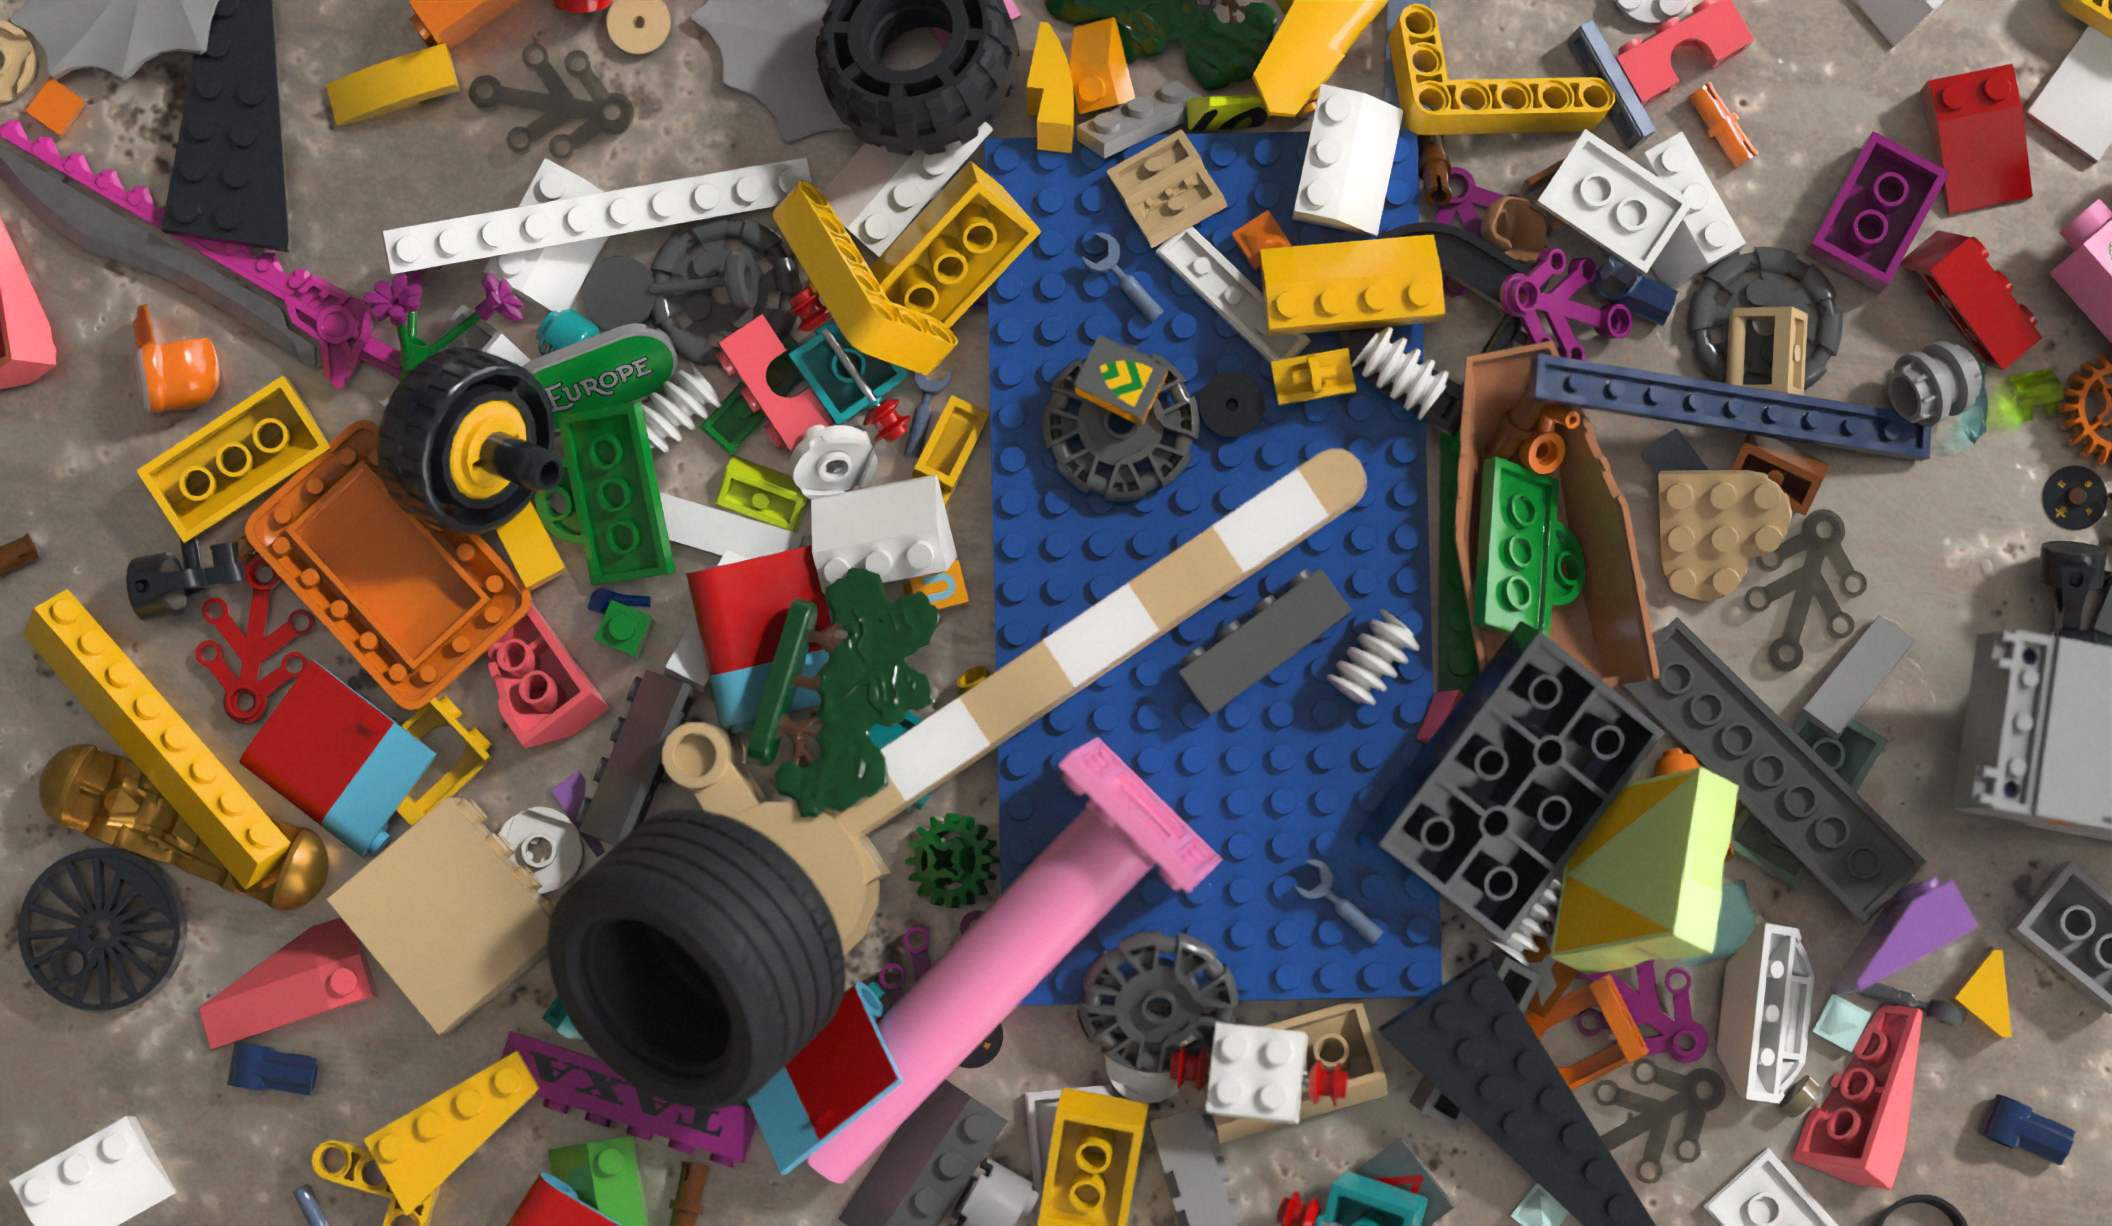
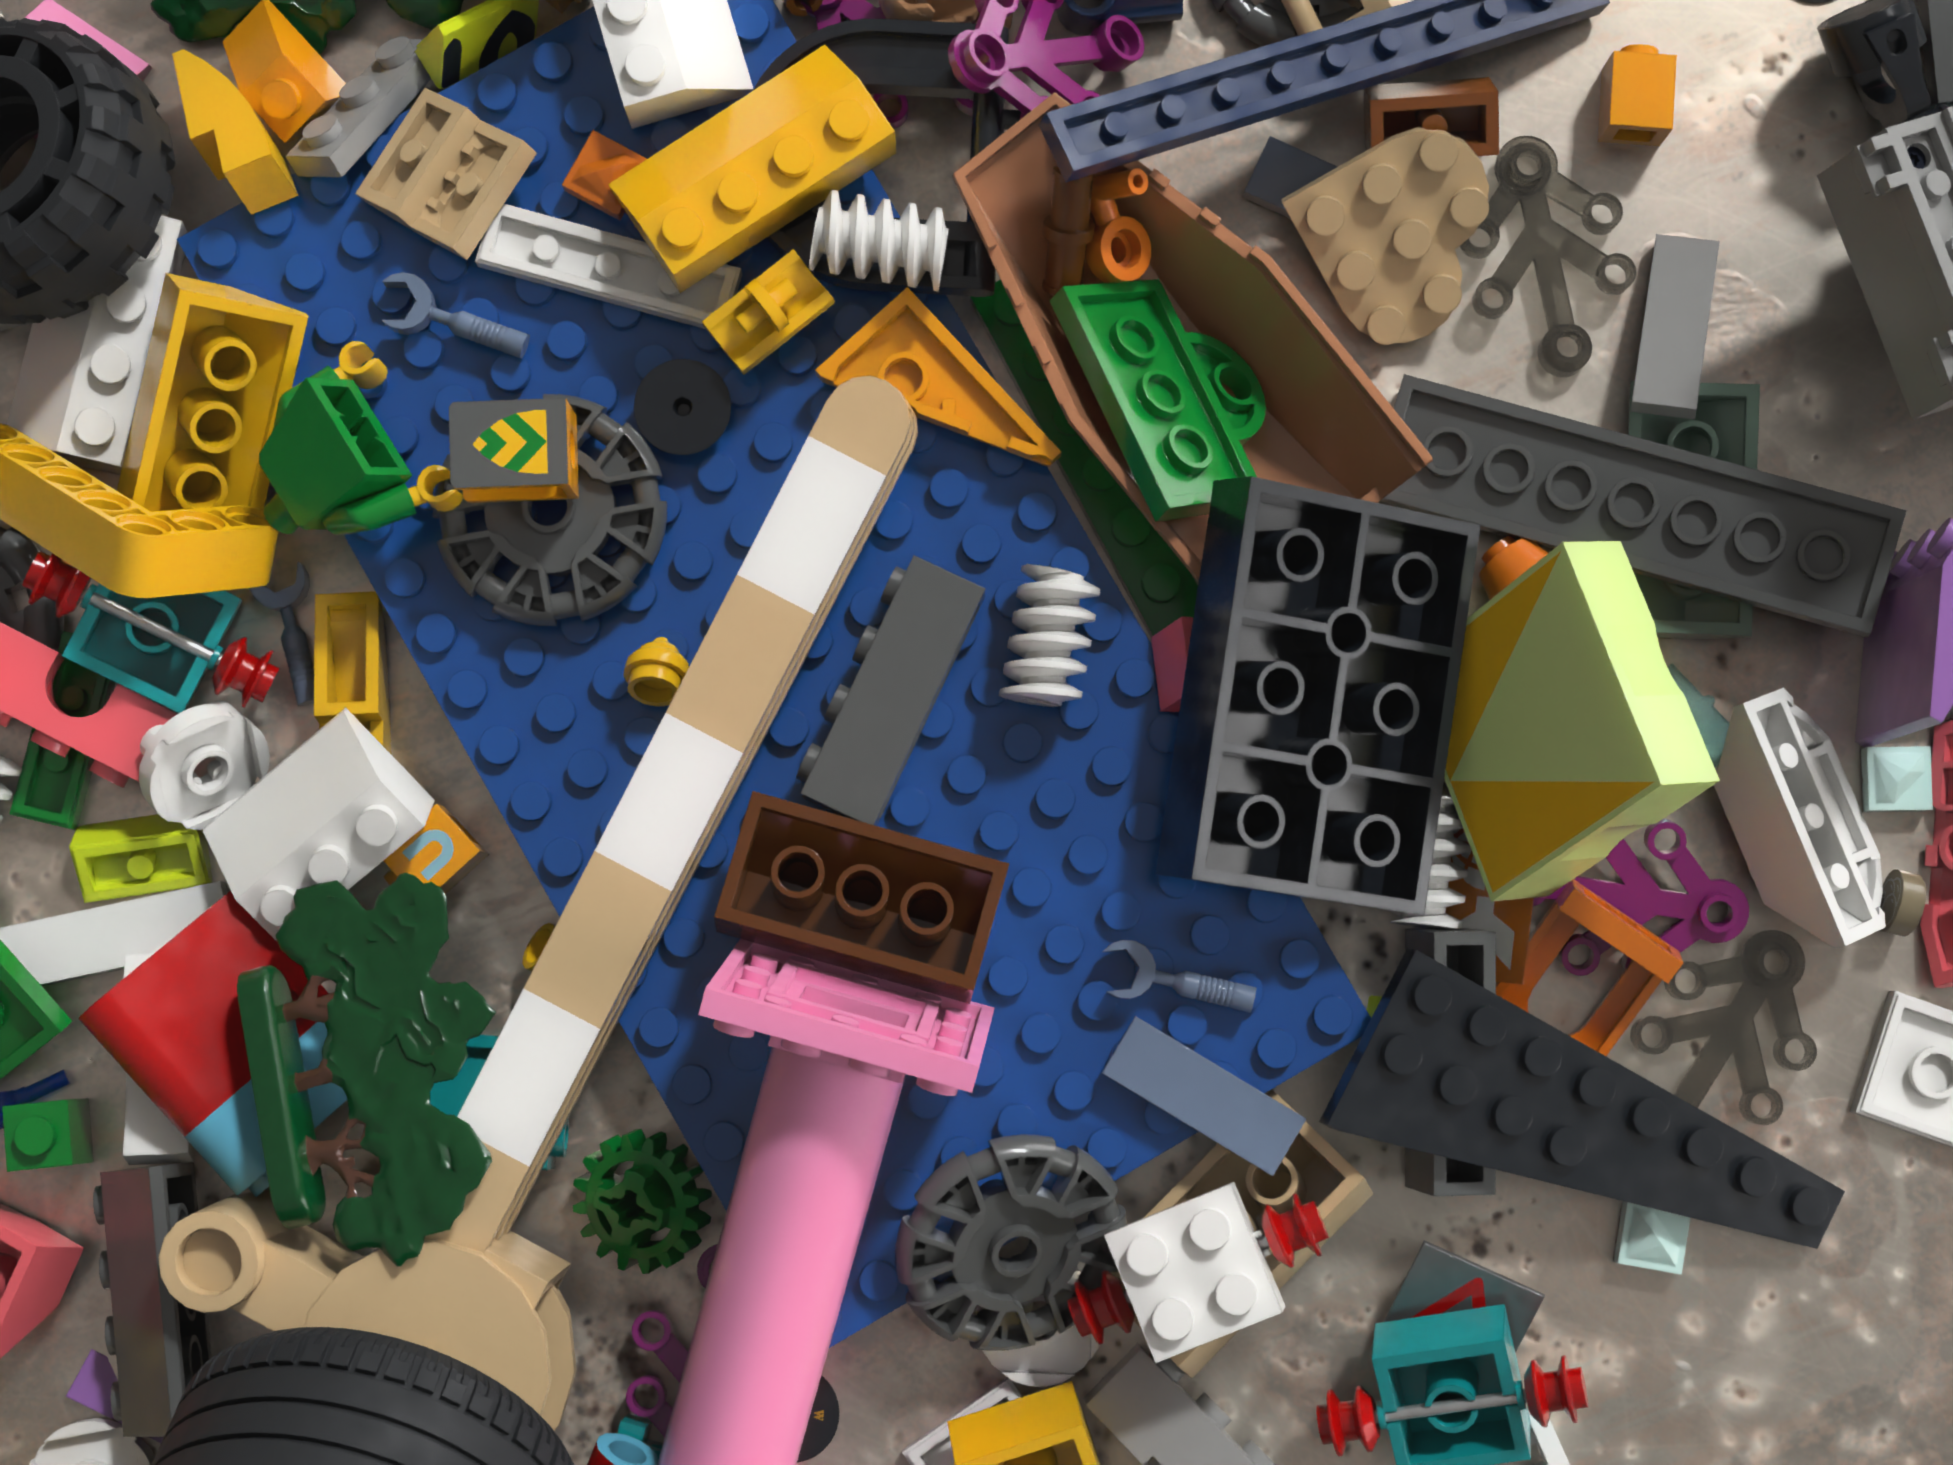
camera: 30 degrees left, 0 degrees up
none -> green torso [259,341,463,536]
none -> yellow plate [623,637,689,706]
none -> reddish brown slope [714,791,1009,1004]
none -> light orange wing [815,287,1061,467]
none -> sand blue tile [1101,1016,1306,1176]
none -> light orange brick [1597,44,1677,146]

